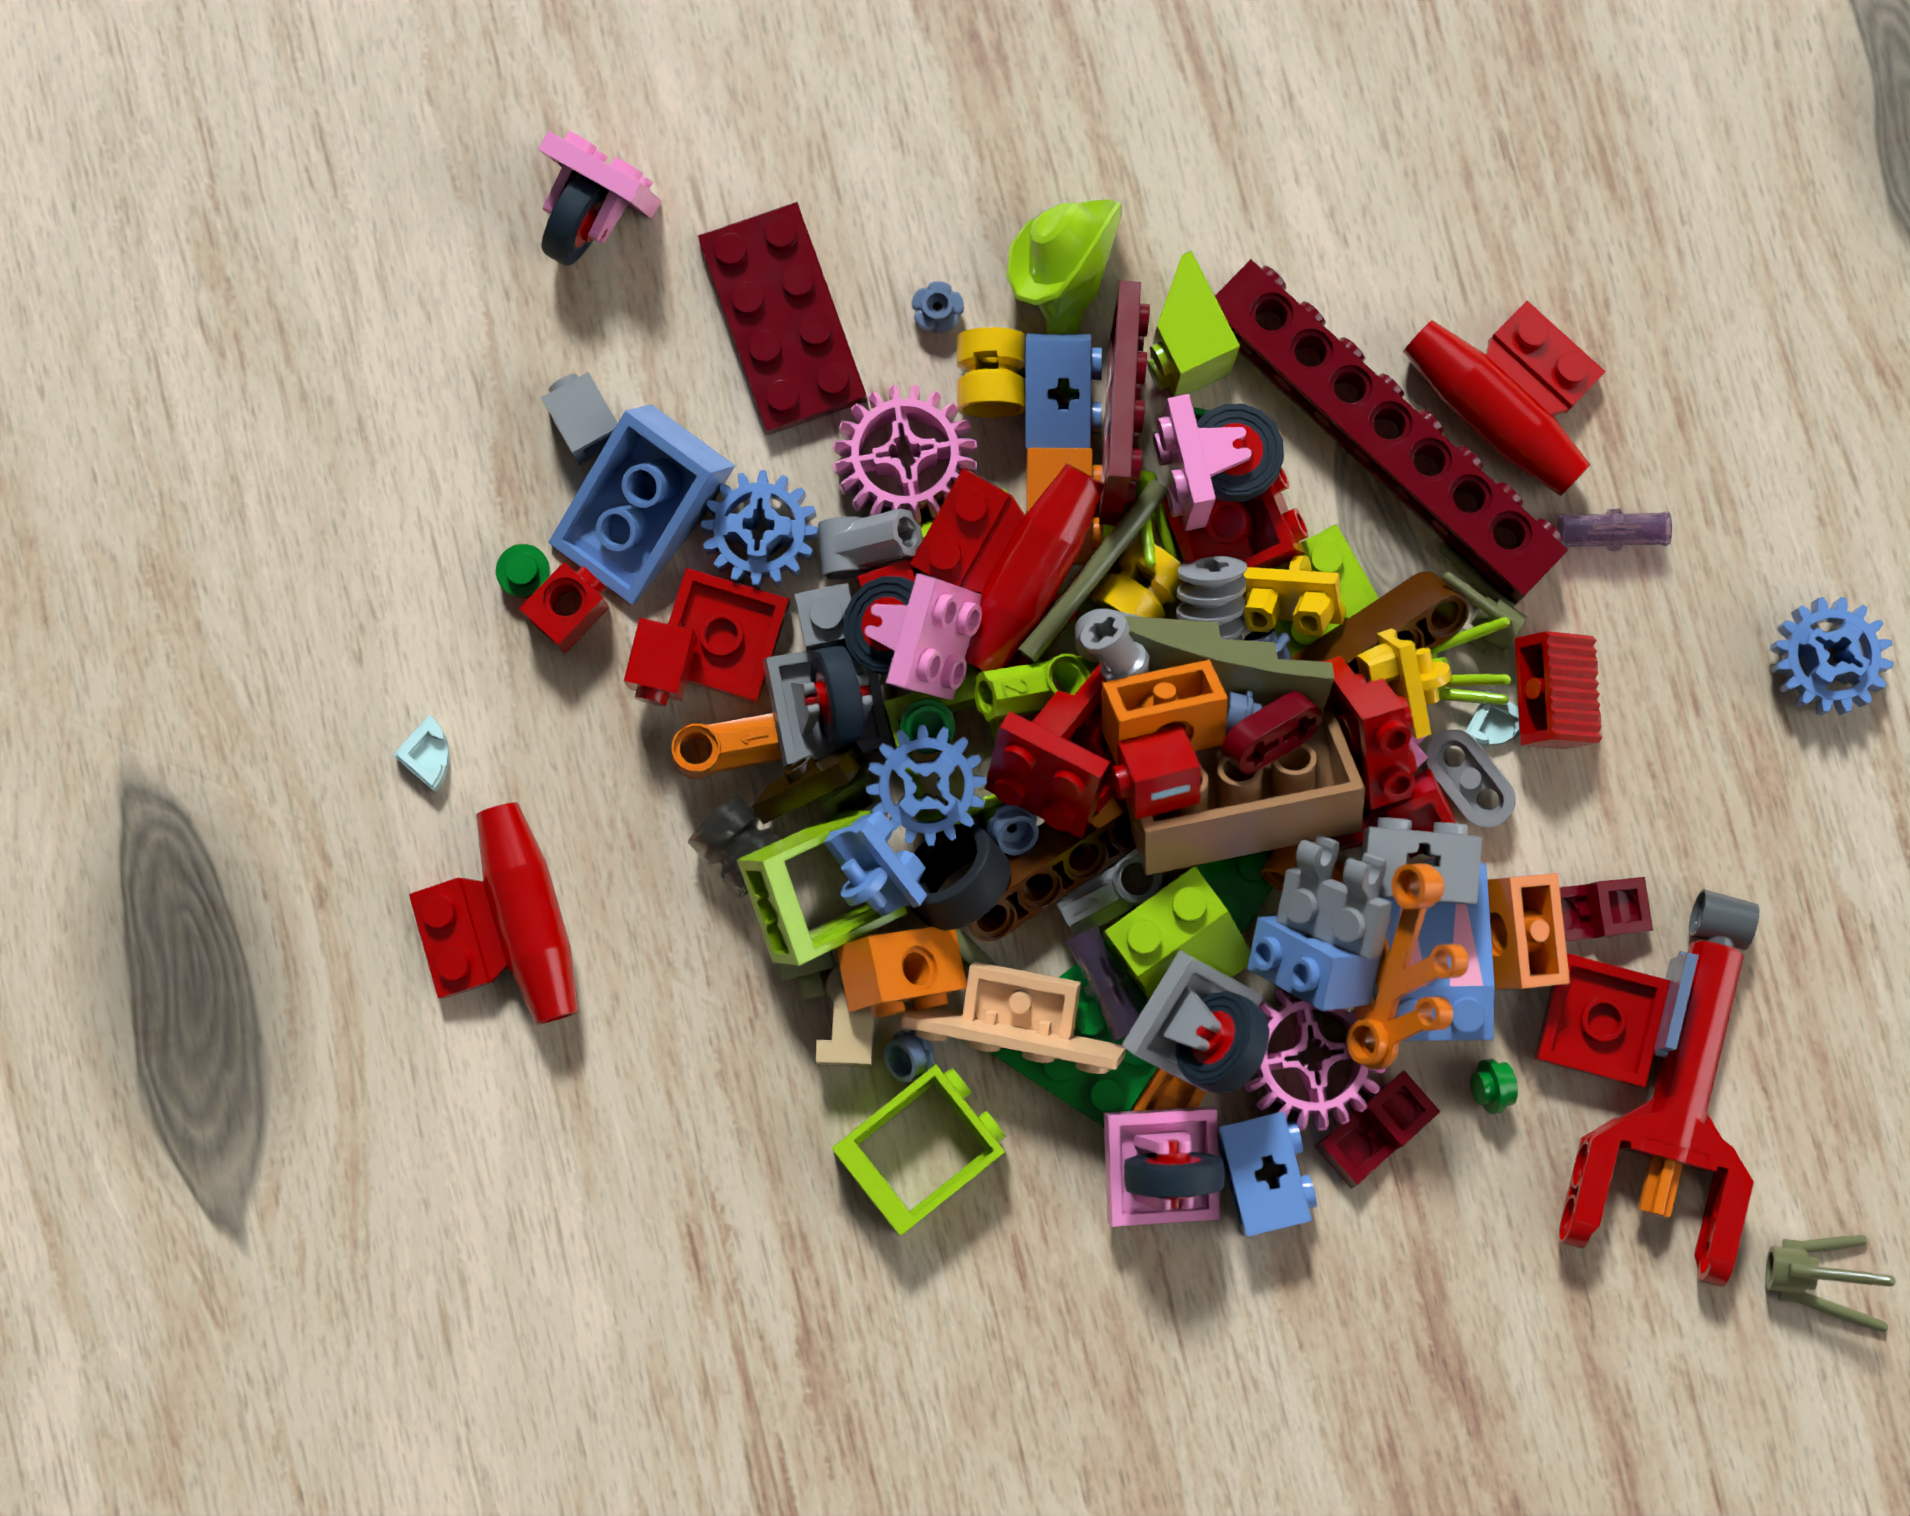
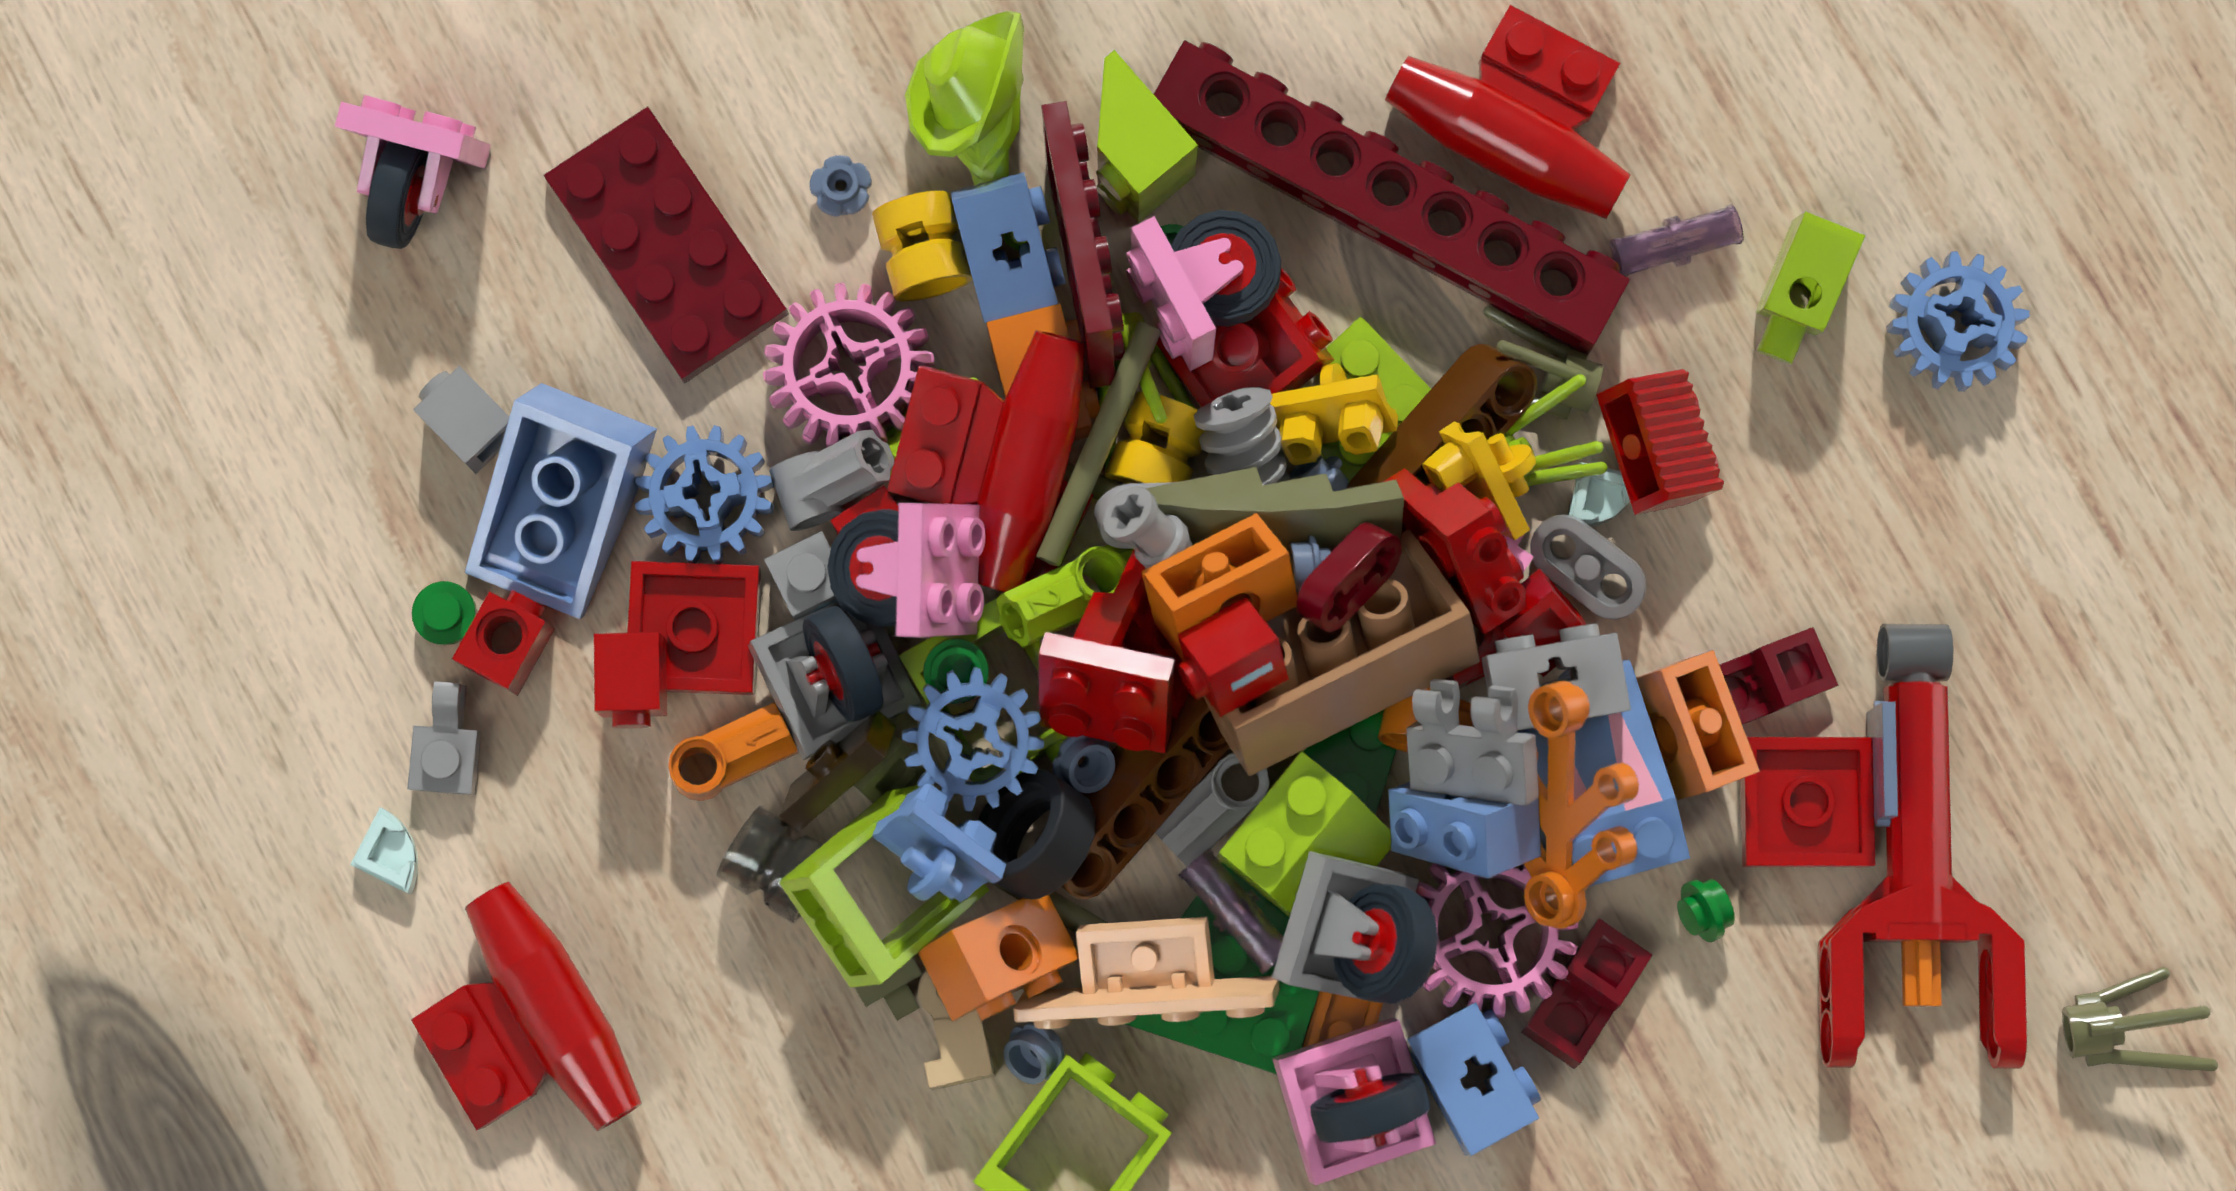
camera: 15 degrees left, 0 degrees up
none -> light grey plate [407,681,481,795]
none -> lime torso [1756,211,1866,365]

